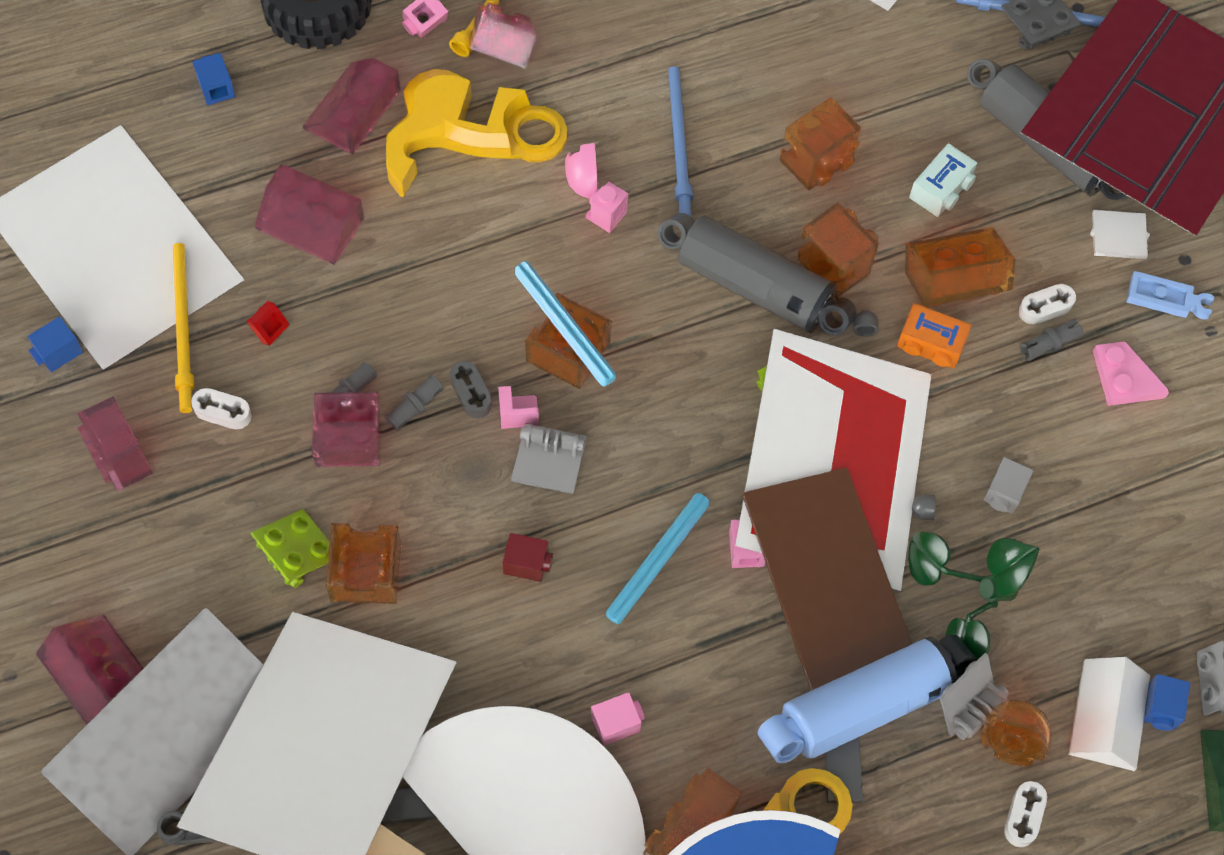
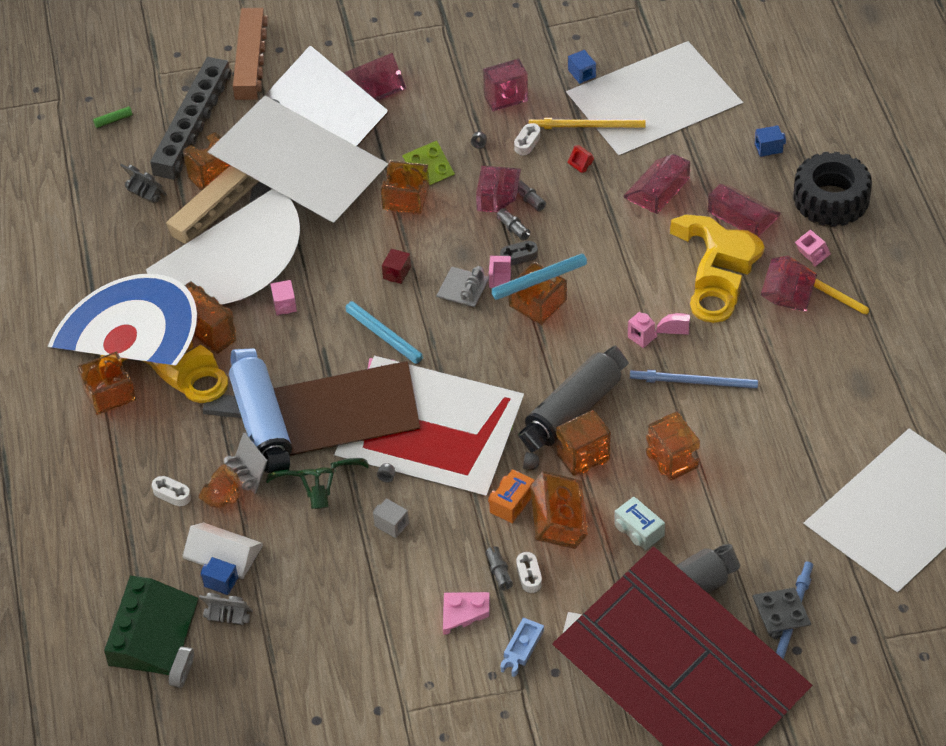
camera: 105 degrees right, 15 degrees down
none -> dark grey hinge [471,131,487,149]

